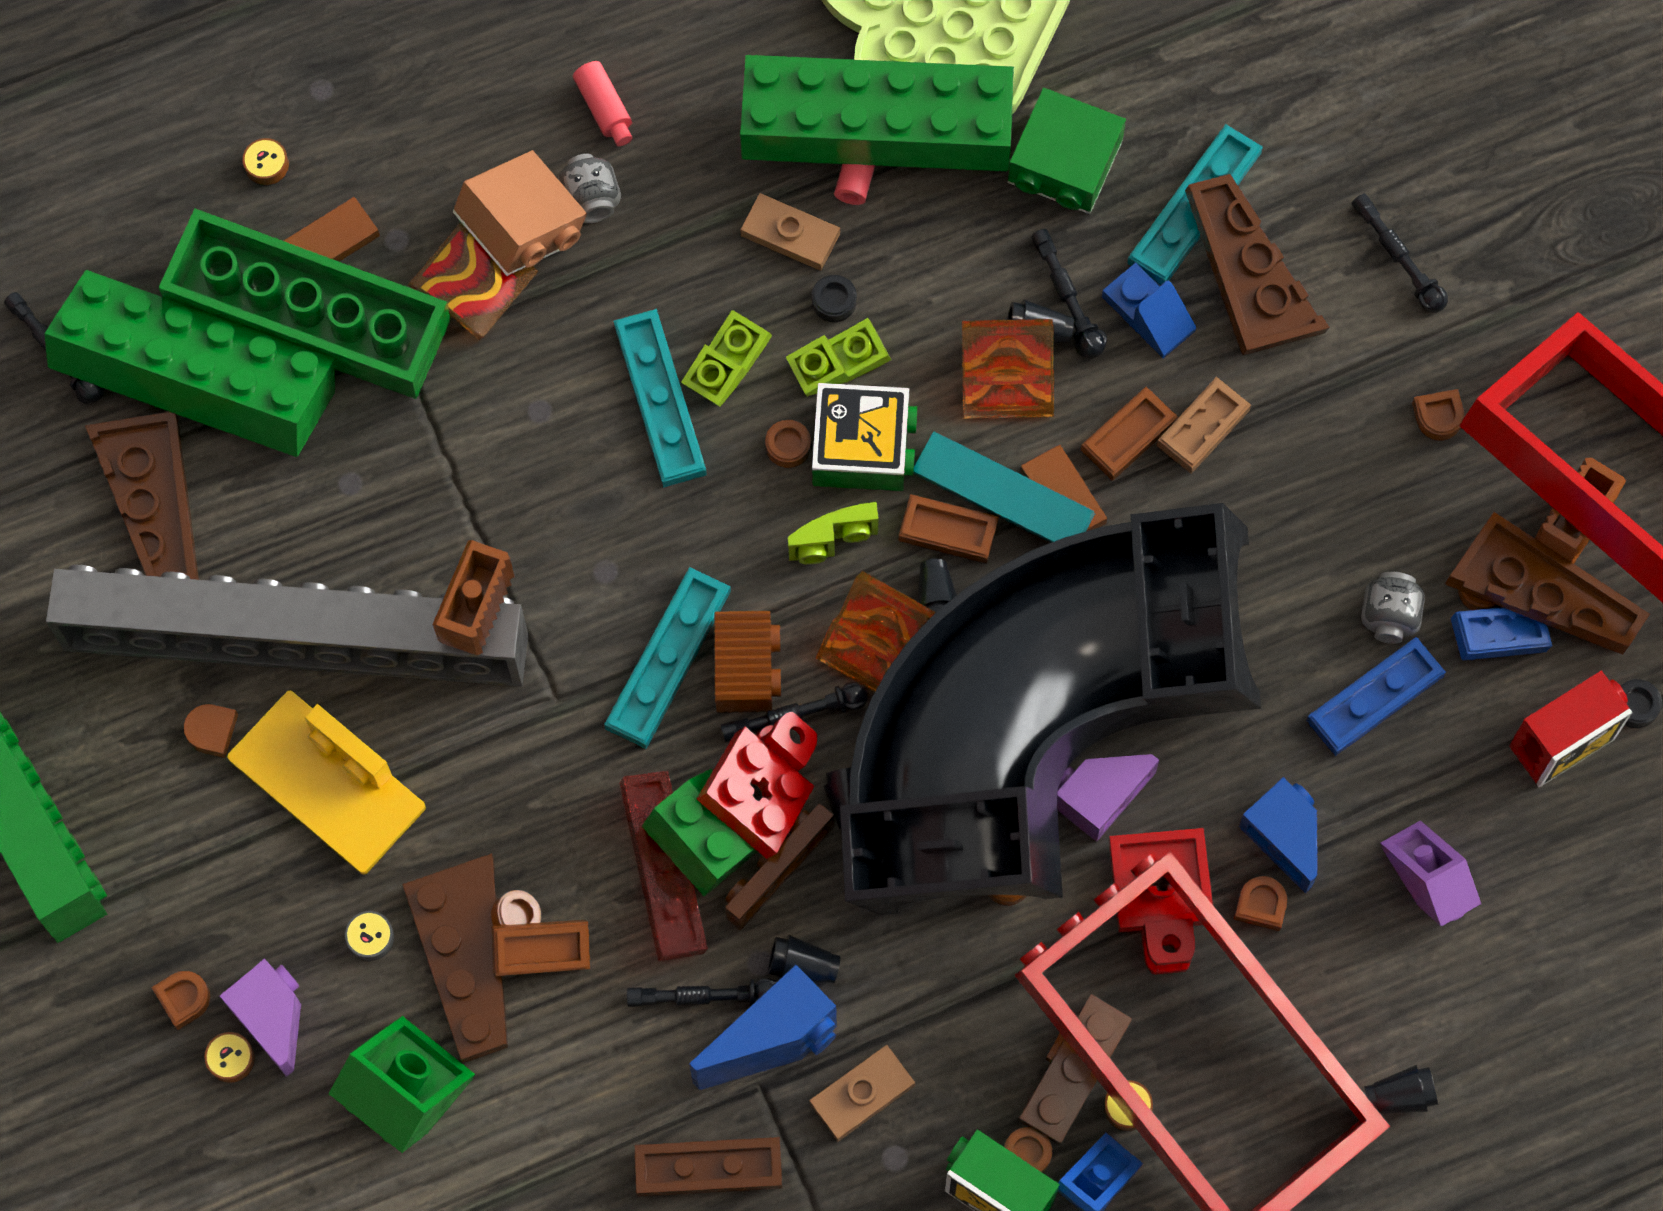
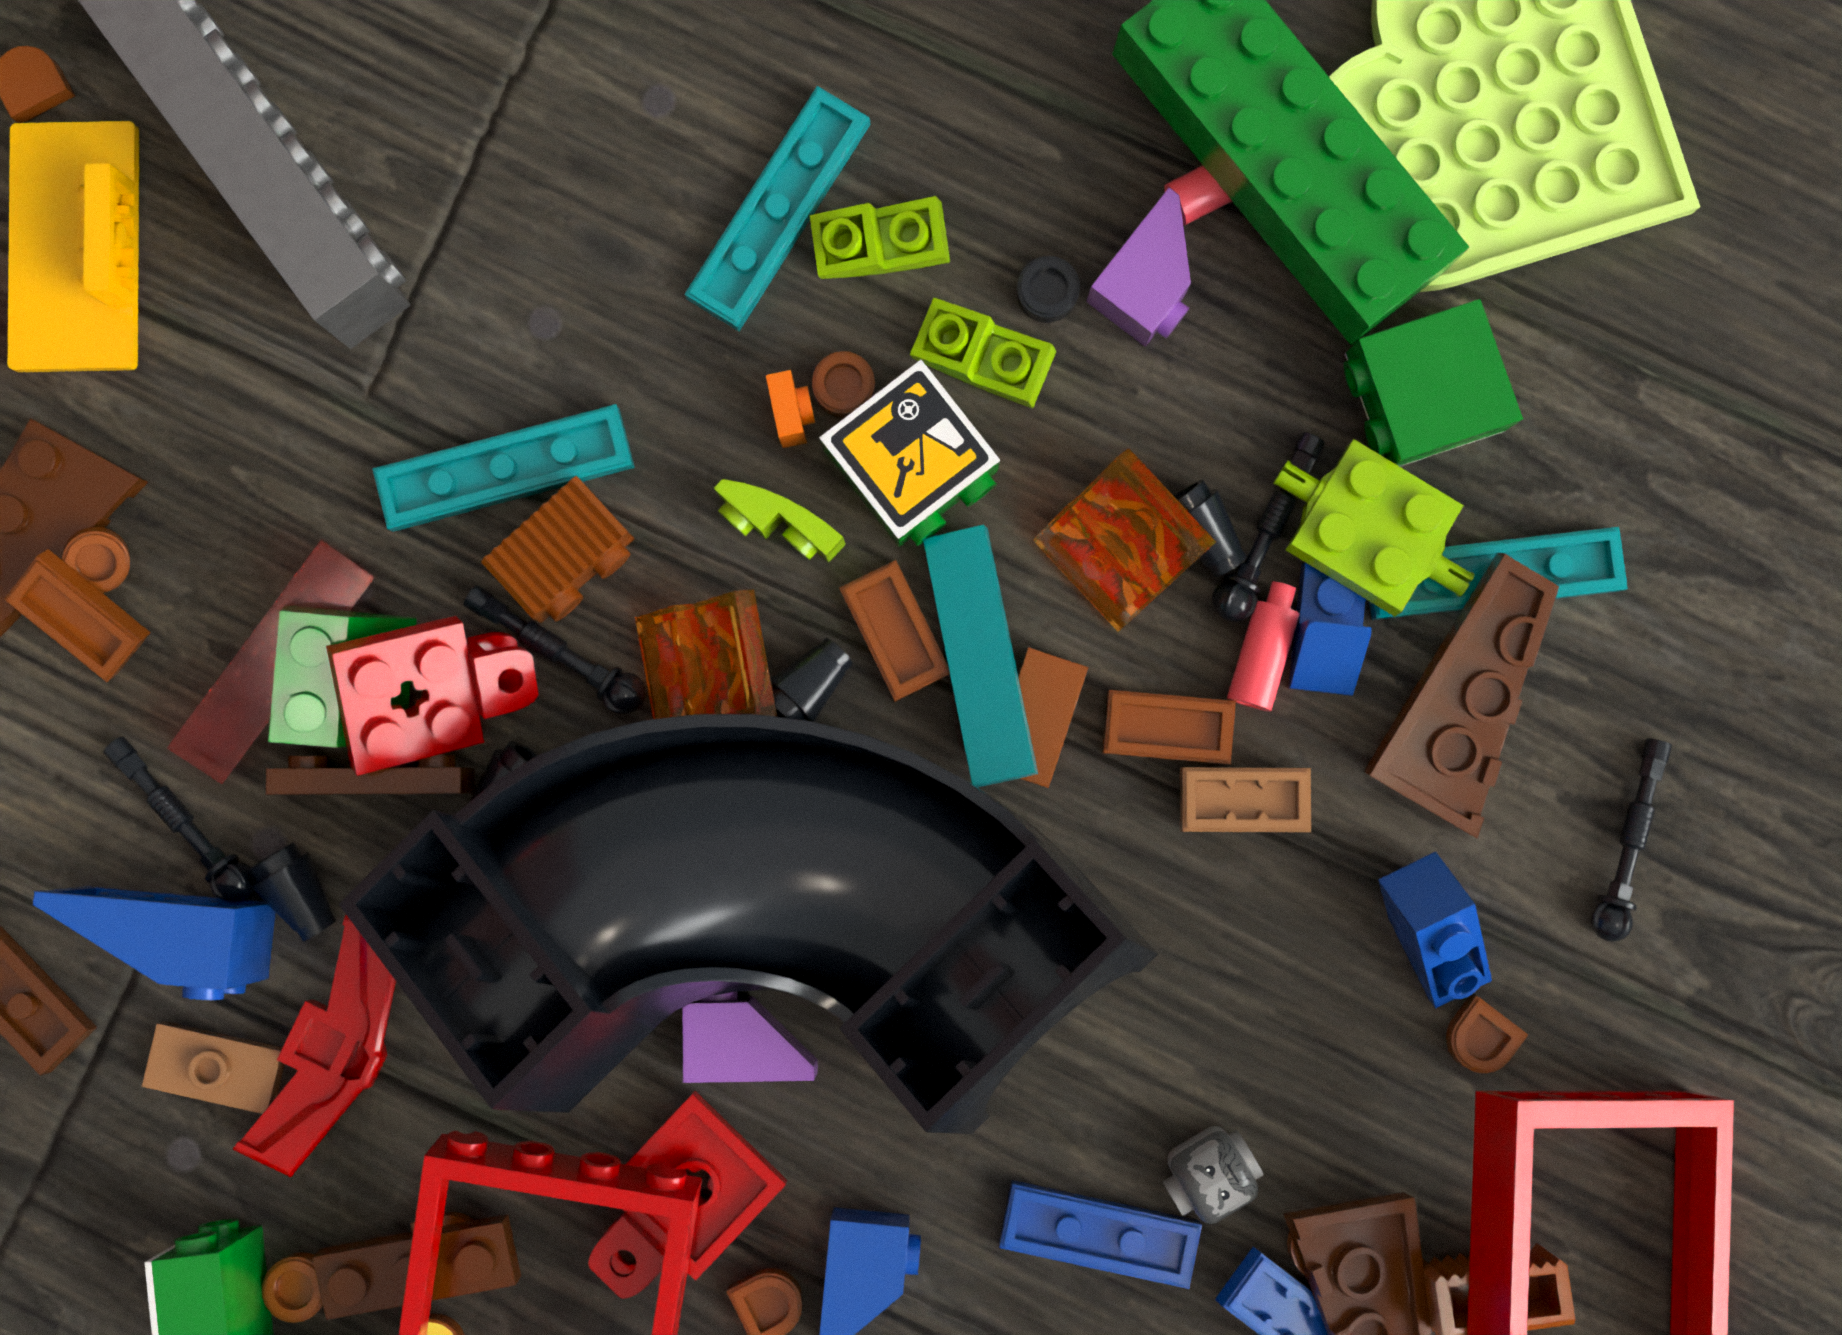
camera: 50 degrees right, 15 degrees up
dark orange brick [432,540,515,655] -> none
medium nougat plate [740,193,840,271] -> none
none -> red plate [232,915,396,1178]
none -> orange plate [766,370,815,448]
none -> medium lavender slope [1086,188,1191,347]
none -> coral cylinder [1227,581,1300,712]
none -> lime plate [1273,439,1475,617]
none -> blue slope [1378,851,1492,1009]

